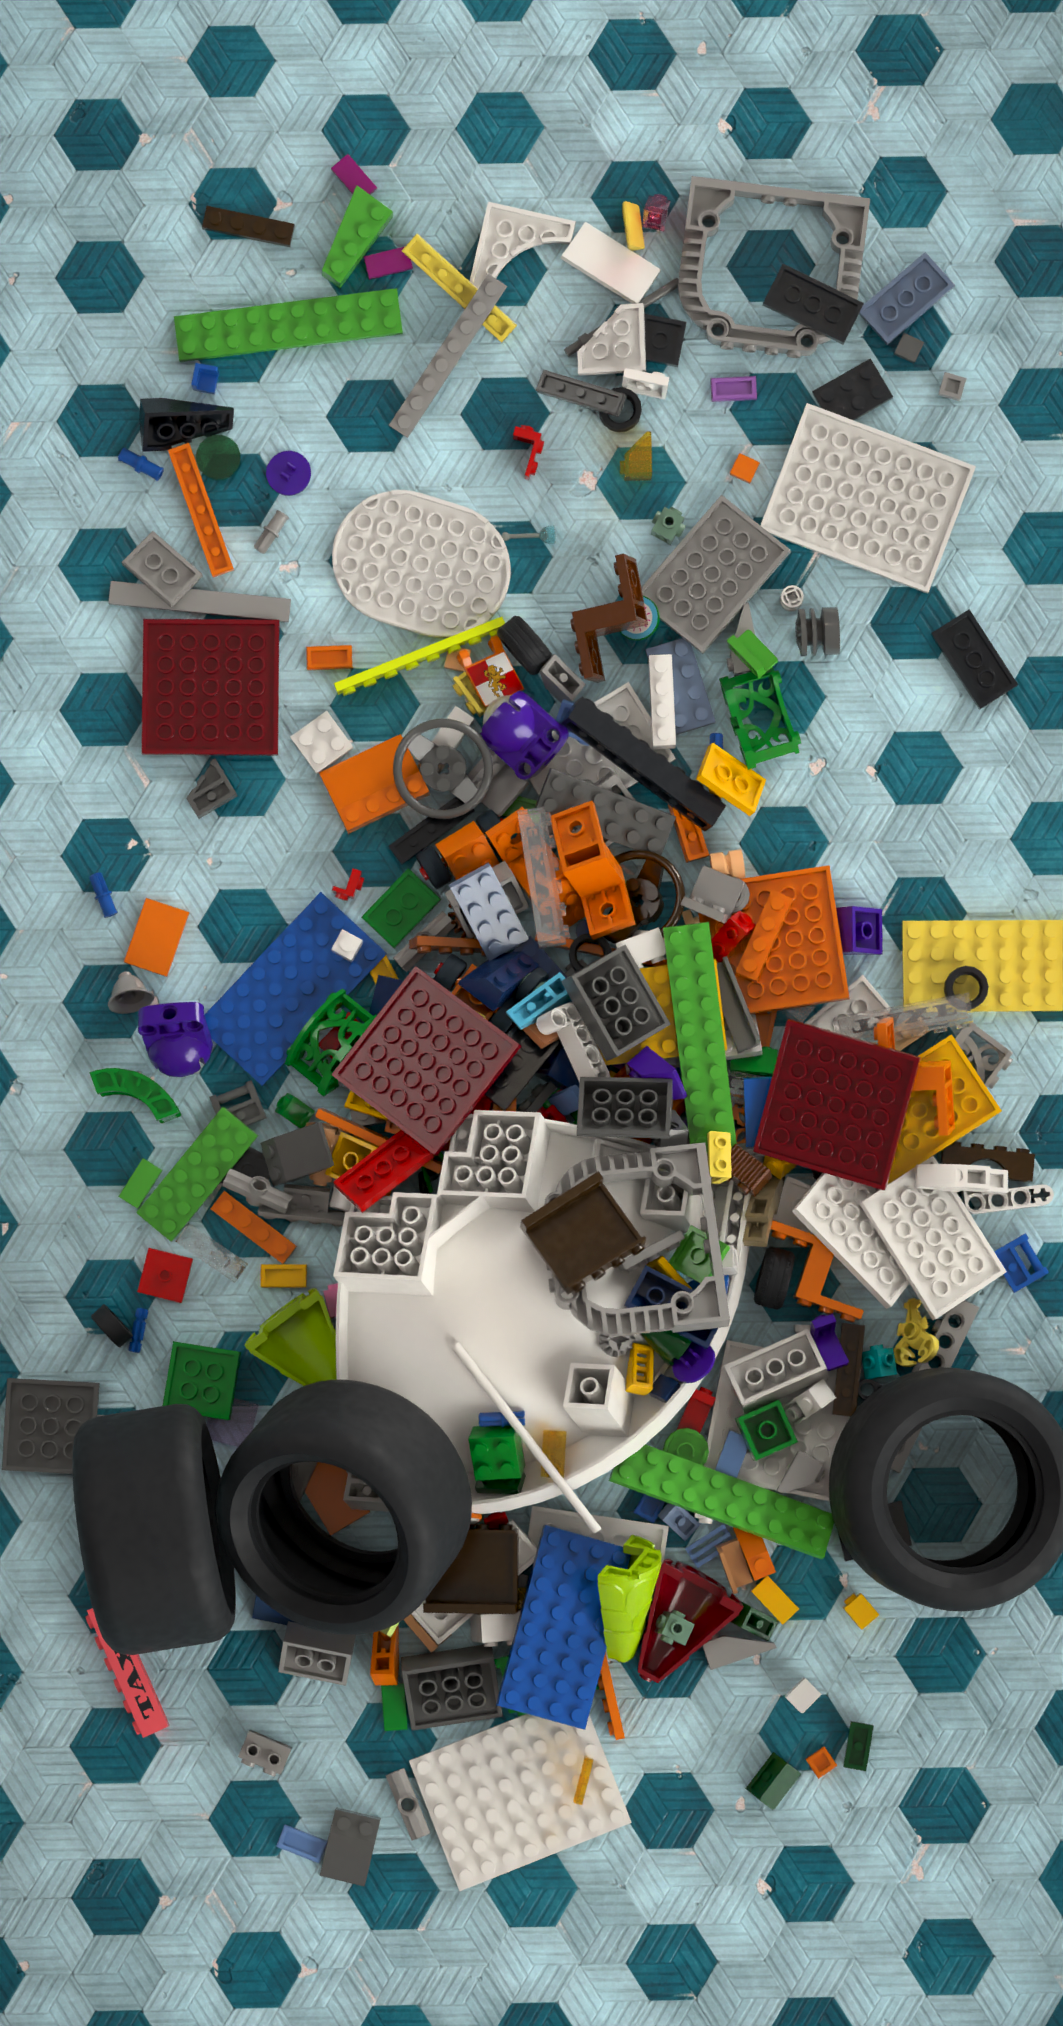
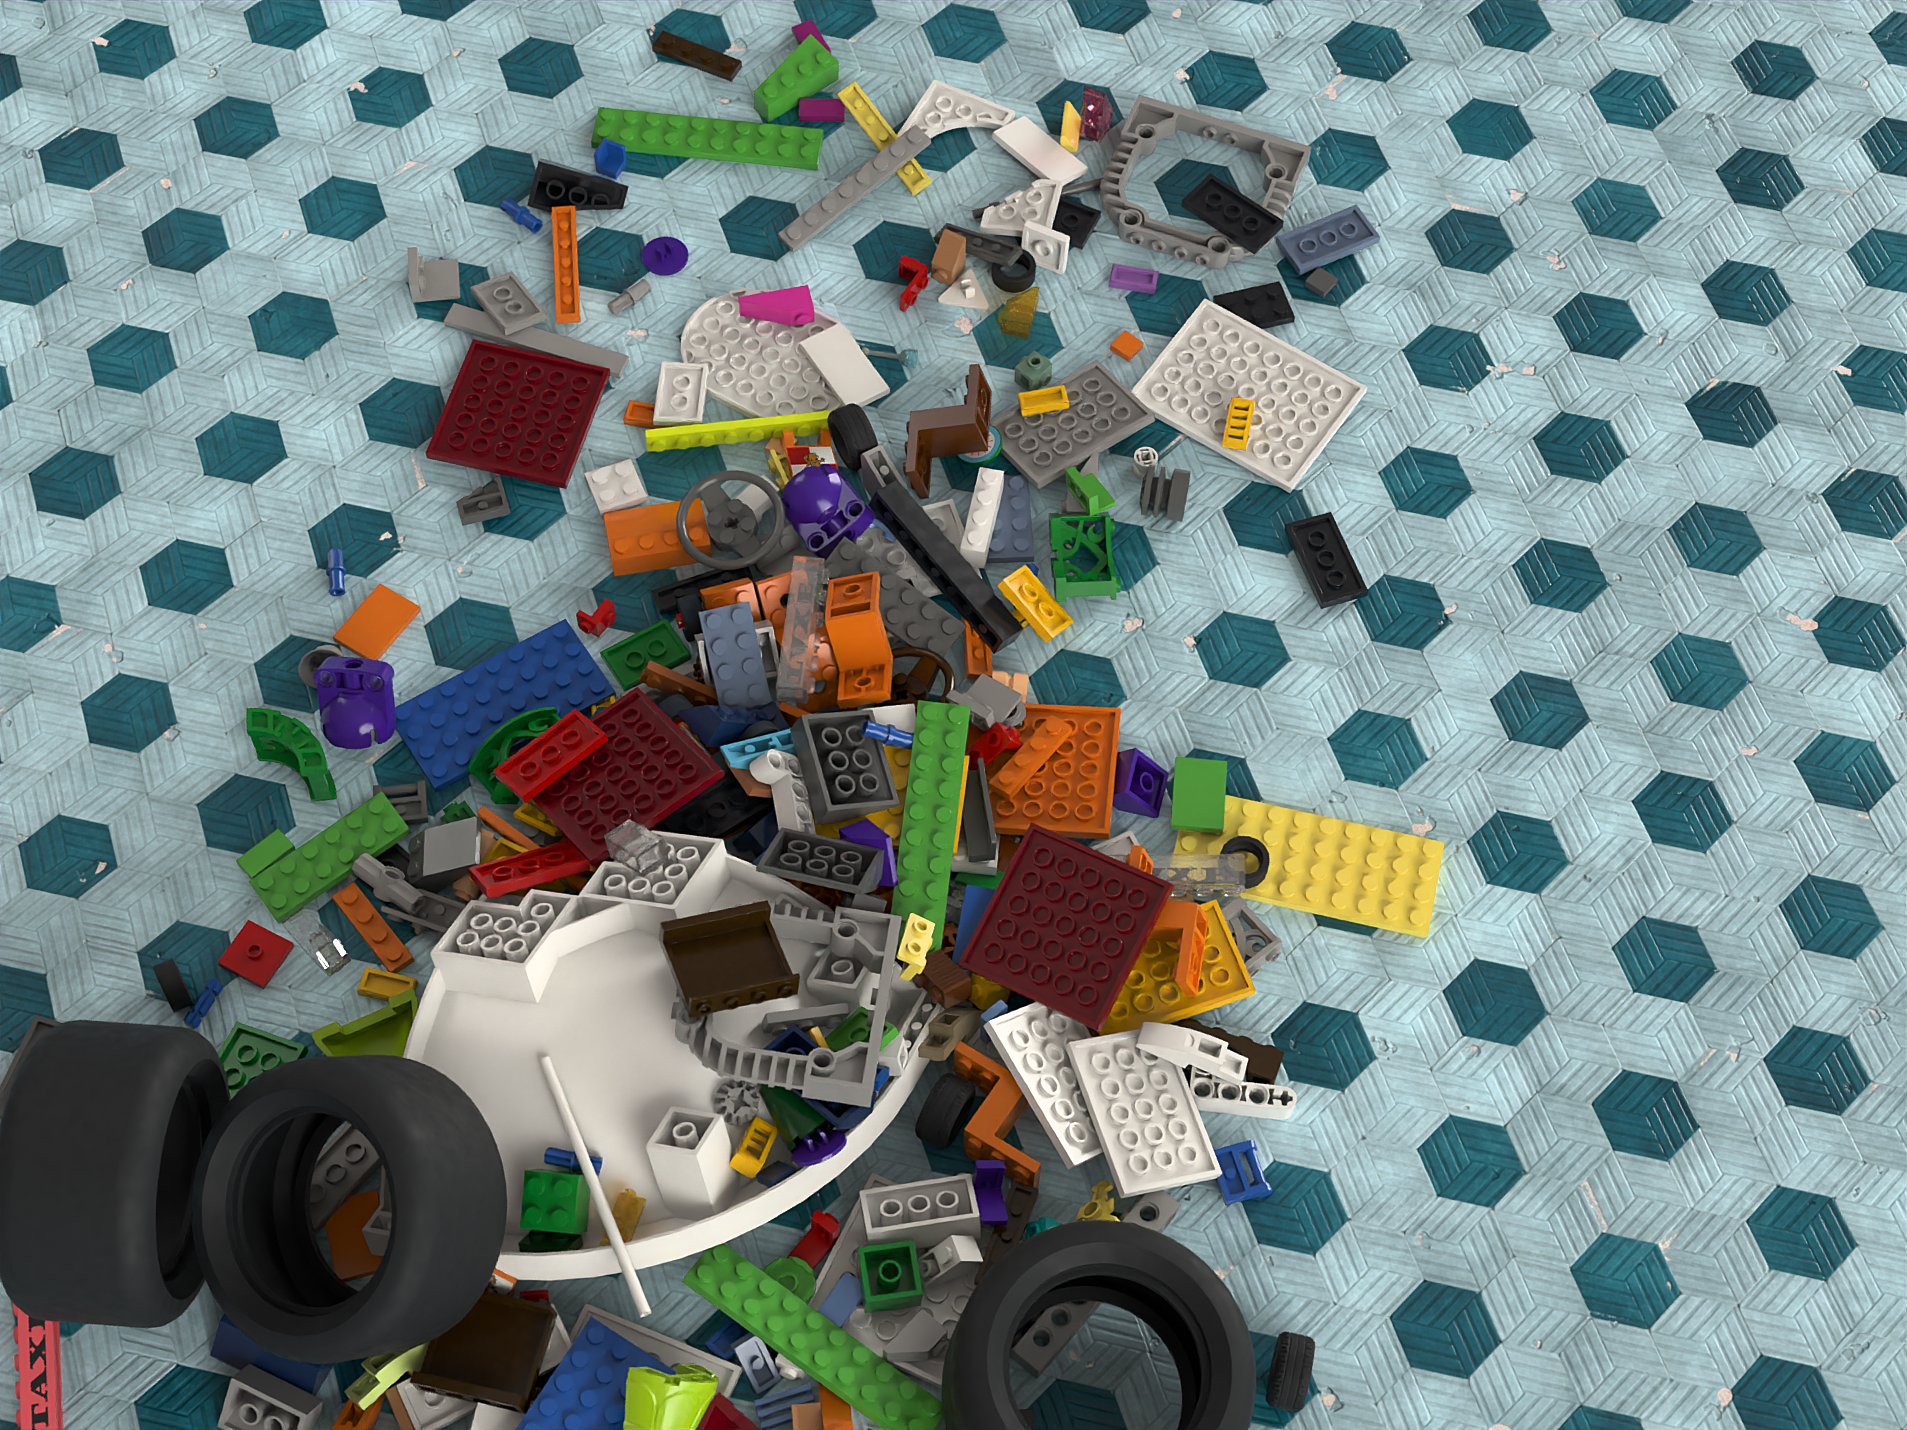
camera: 15 degrees right, 25 degrees down
clear green tile [196,435,241,480] -> none
white brick [331,929,363,962] -> none
light grey plate [938,372,967,401] -> none
none -> light grey bracket [408,247,460,303]
none -> red plate [493,708,608,804]
none -> clear brick [604,819,669,877]
none -> white tile [653,362,709,426]
none -> dark pink slope [738,285,815,326]
none -> white tile [799,322,890,407]
none -> blue pin [861,720,914,750]
none -> medium nougat slope [931,229,966,286]
none -> white piece [938,269,989,310]
none -> medium blue tile [980,1000,1008,1045]
none -> yellow tile [1017,385,1069,416]
none -> bright green tile [1170,757,1227,834]
none -> yellow slope [1222,397,1255,451]

